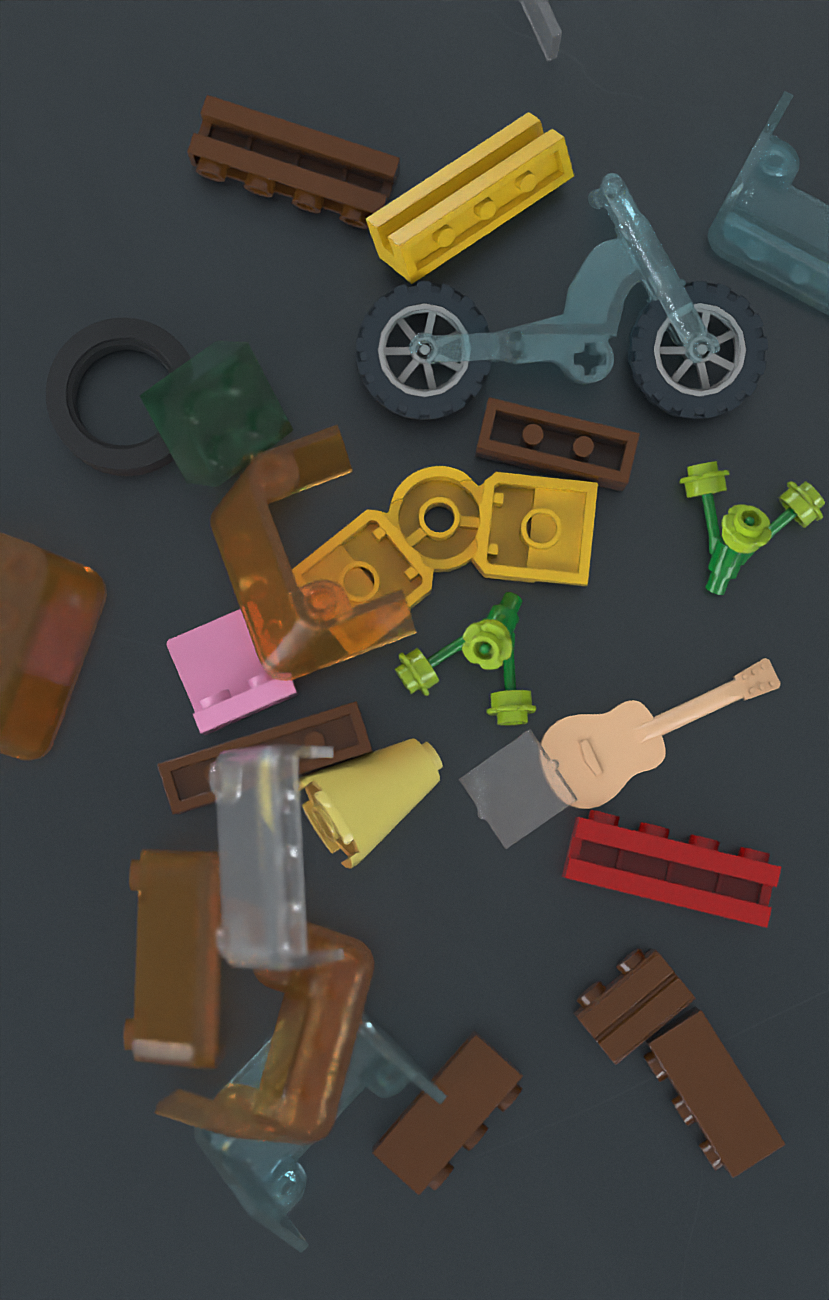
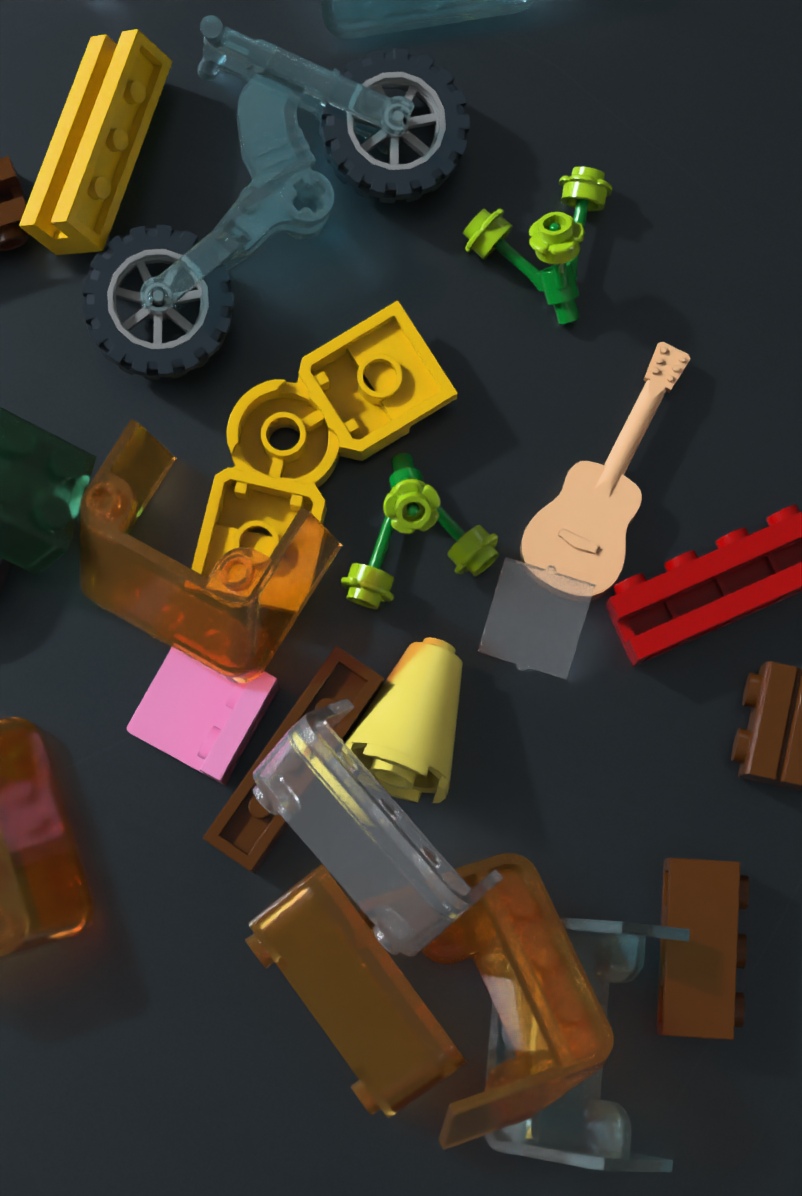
camera: 35 degrees left, 5 degrees down
reddish brown brick [475,397,640,492] -> none

